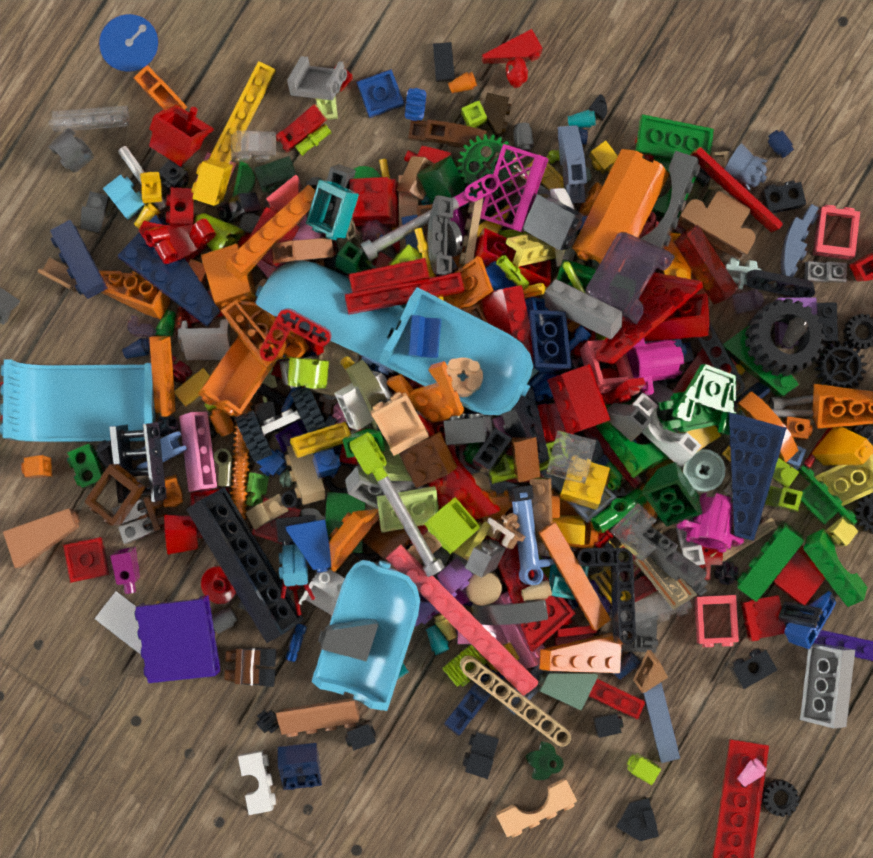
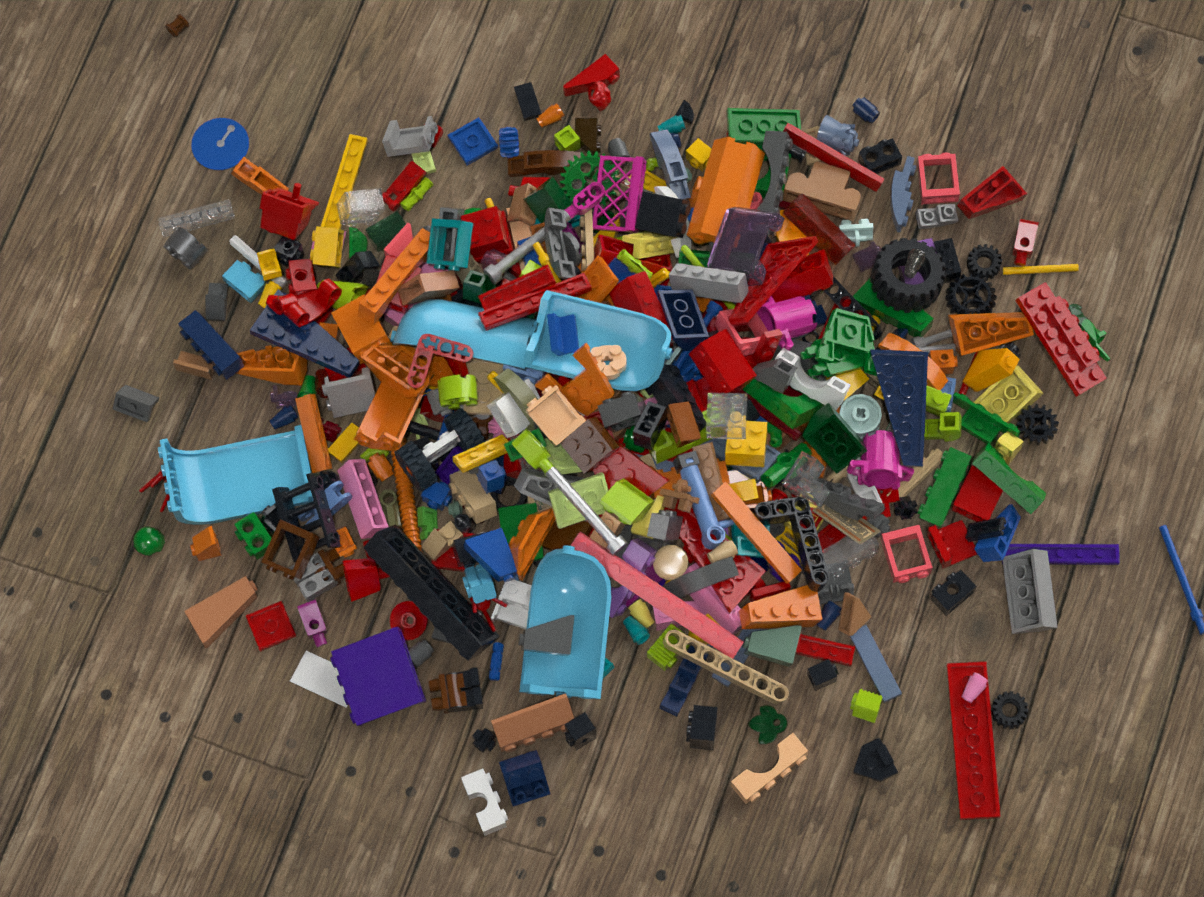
camera: 10 degrees left, 15 degrees down
black beam [745,269,815,298] -> none

